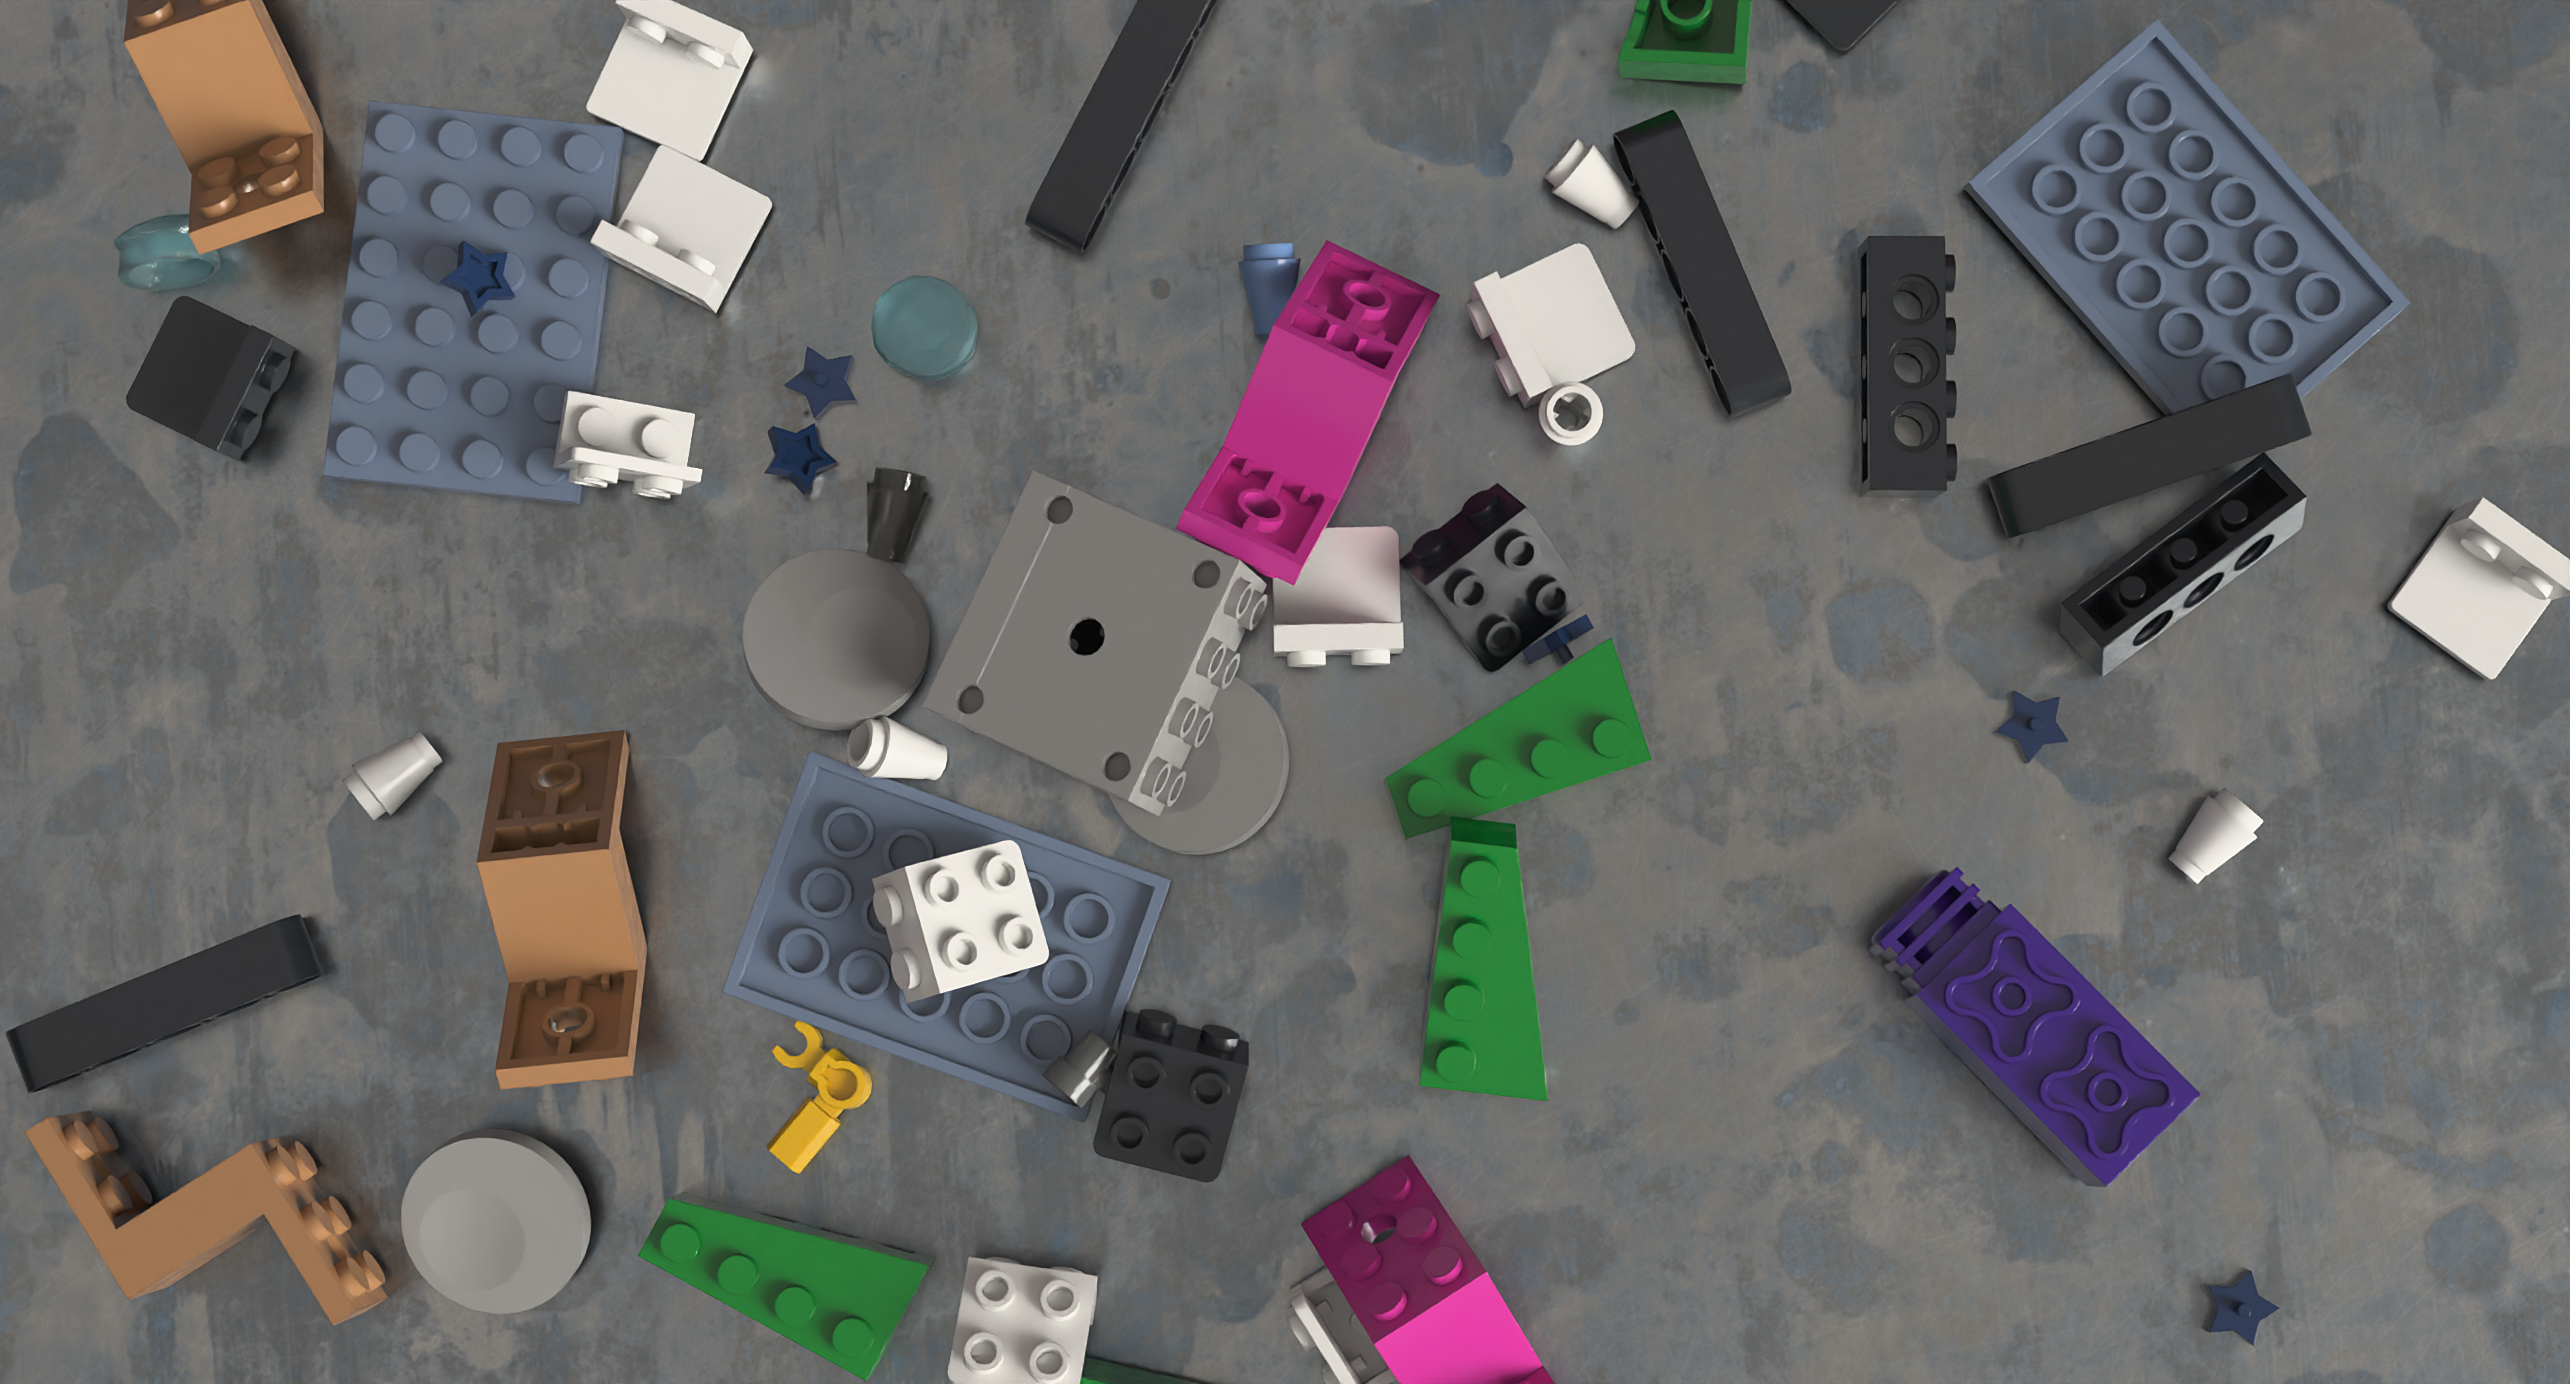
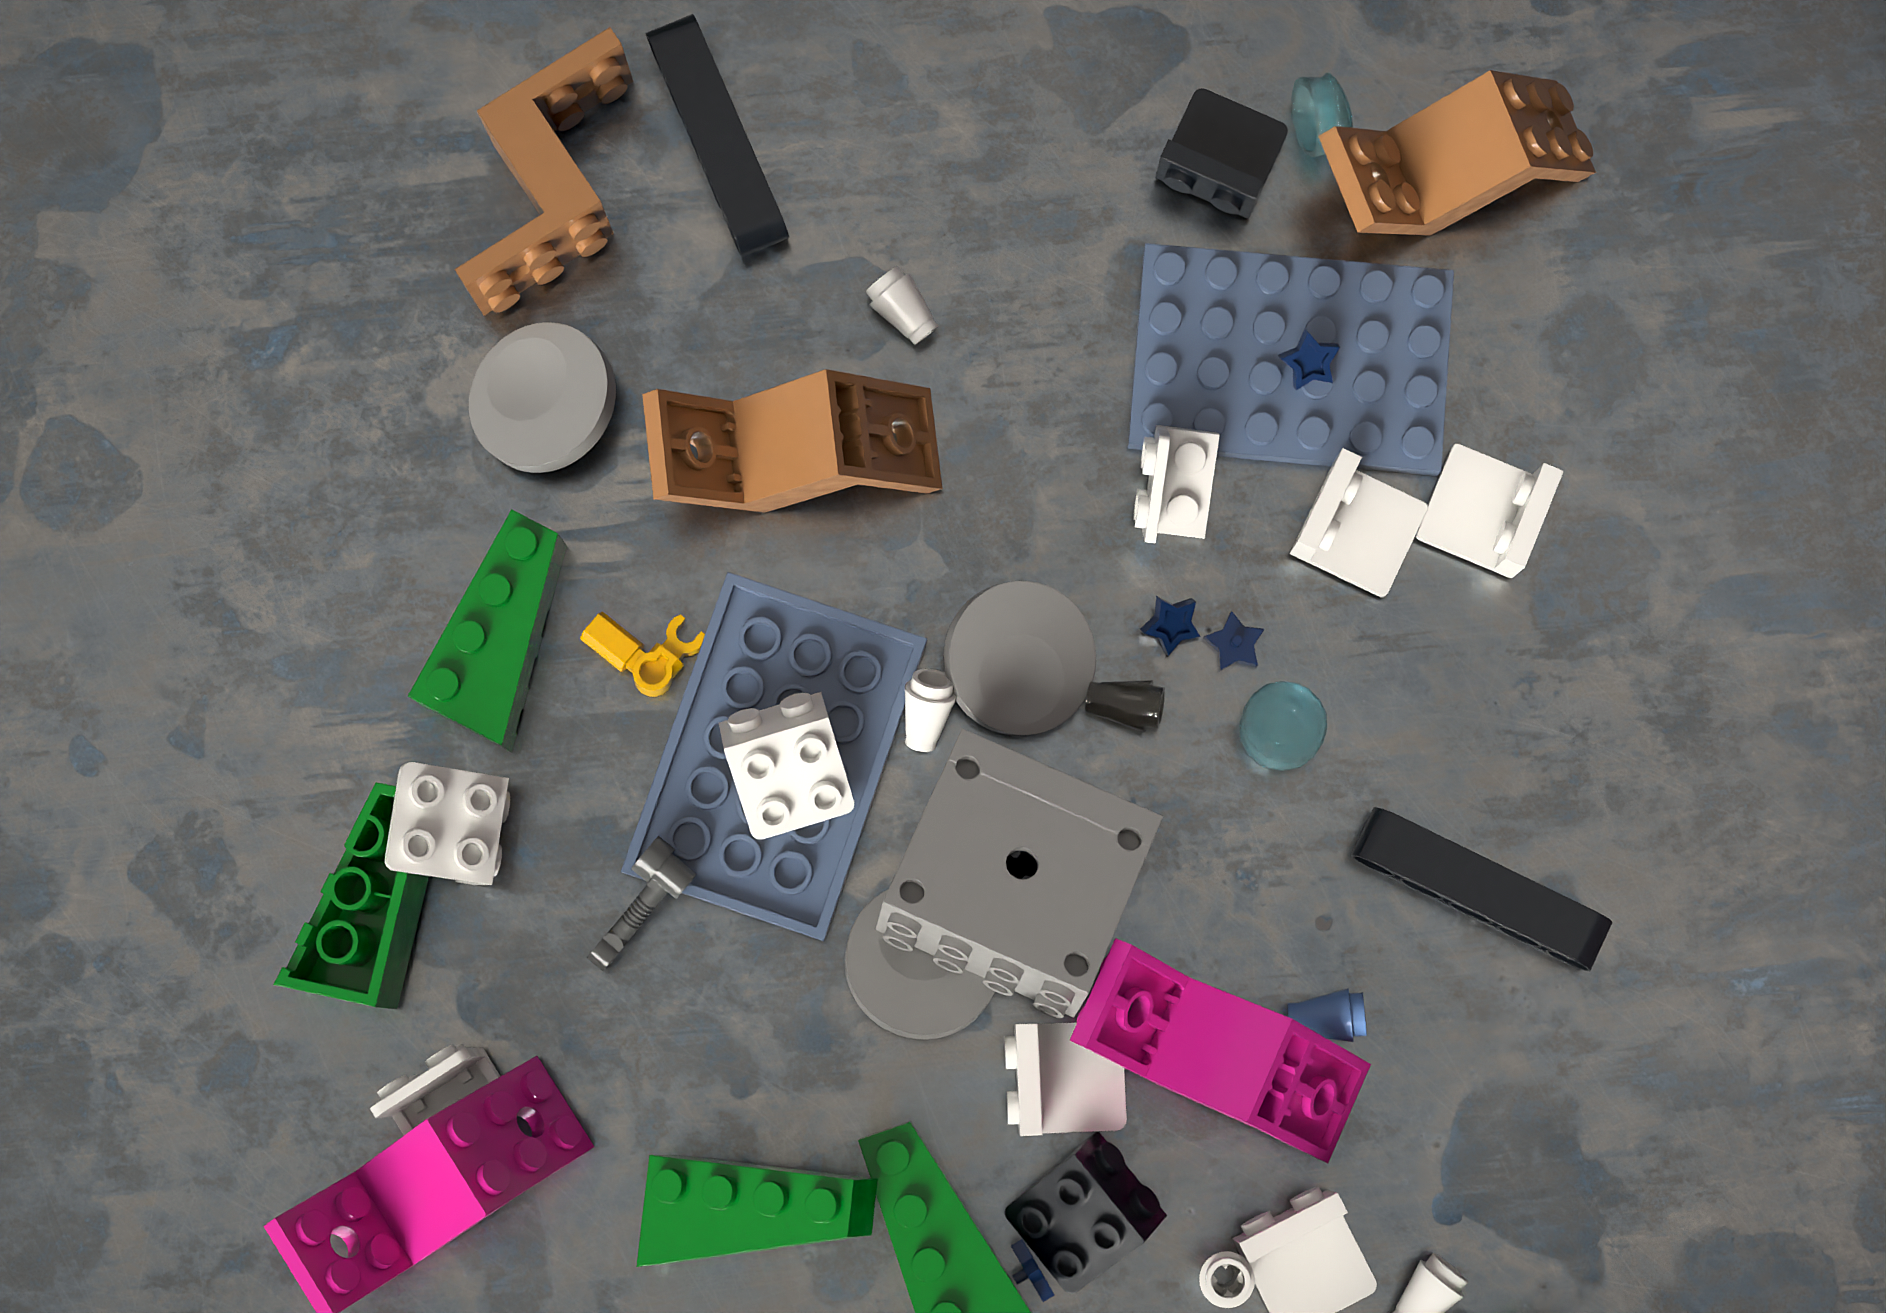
camera: 90 degrees right, 5 degrees down
black bracket [1093,1009,1249,1183] -> none

